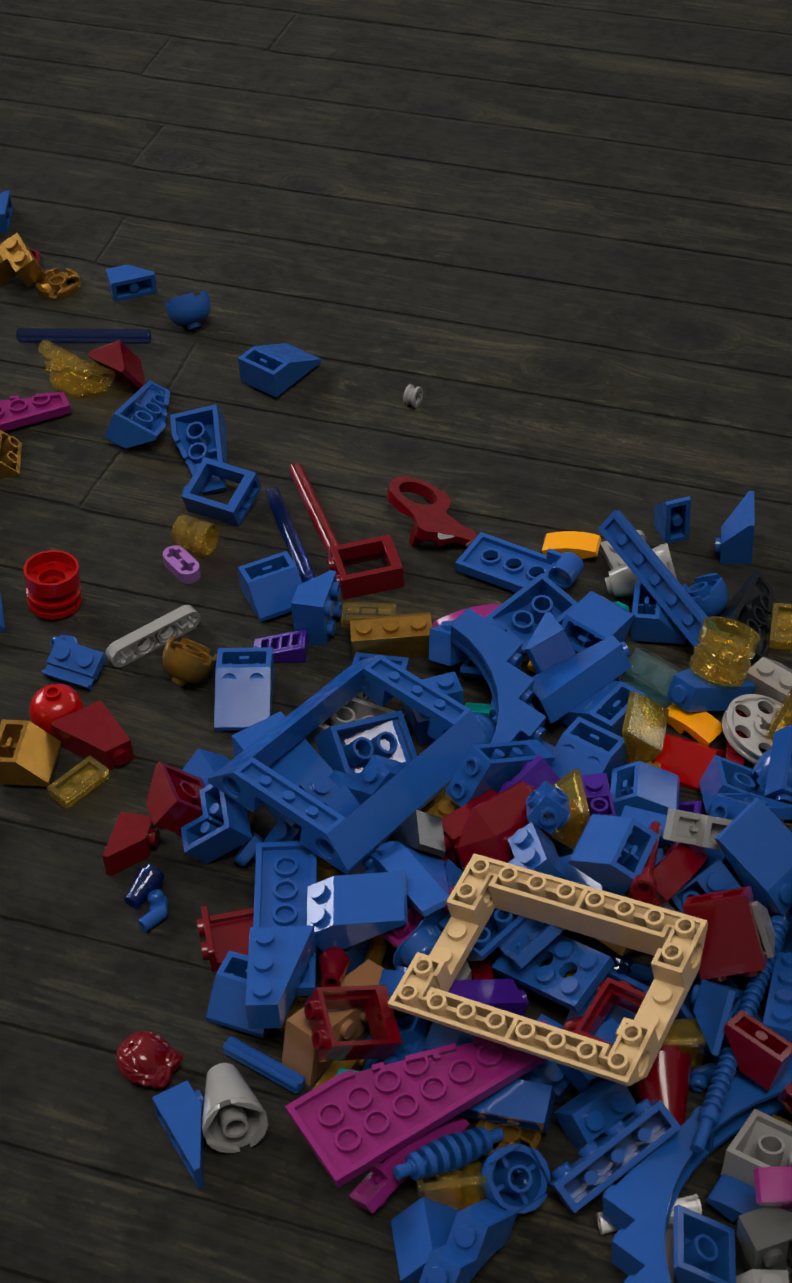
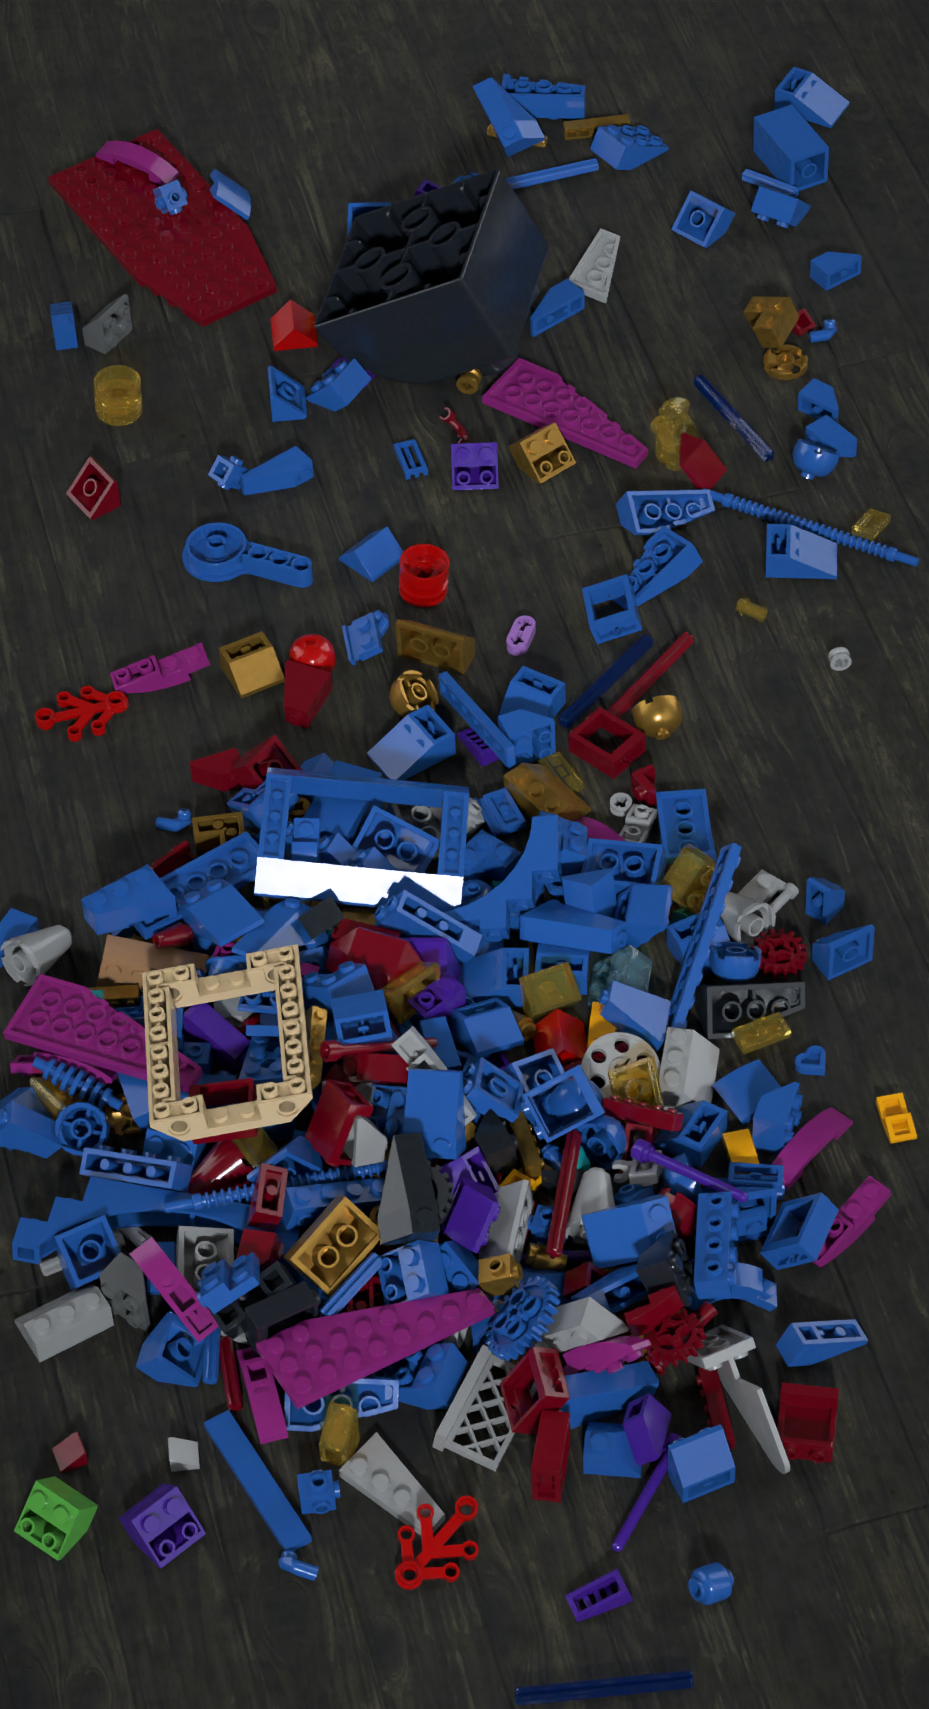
camera: 55 degrees right, 5 degrees up
clear yellow plate [47,756,110,809] -> none
light grey beam [105,605,201,667] -> none
dark red hair [116,1031,183,1089] -> none
clear blue cone [124,864,165,909] -> none
clear yellow wheel [171,514,219,556] -> none
blue axle [223,1036,306,1093] -> none
dark red window [304,985,402,1062] -> none
dark red animal [386,476,477,548] -> none
blue brick [525,780,570,834] -> none
light orange slope [542,531,601,559] -> none
clear yellow wheel [689,616,760,686] -> none
none -> pearl gold brick [192,812,245,856]
none -> pearl gold slope [396,619,475,674]
none -> blue tile [438,671,516,768]
none -> light grey bush [610,793,632,817]
none -> light grey slope [619,804,657,843]
none -> dark red bracket [631,764,656,808]
none -> pearl gold cylinder [632,695,682,740]
none -> clear yellow slope [660,843,716,914]
none -> blue hose [703,488,920,567]
none -> clear yellow pin [736,597,768,623]
none -> dark red gear [751,928,807,979]
none -> blue slope [805,415,857,458]
none -> blue arm [809,319,837,343]
none -> clear yellow tile [851,508,891,541]

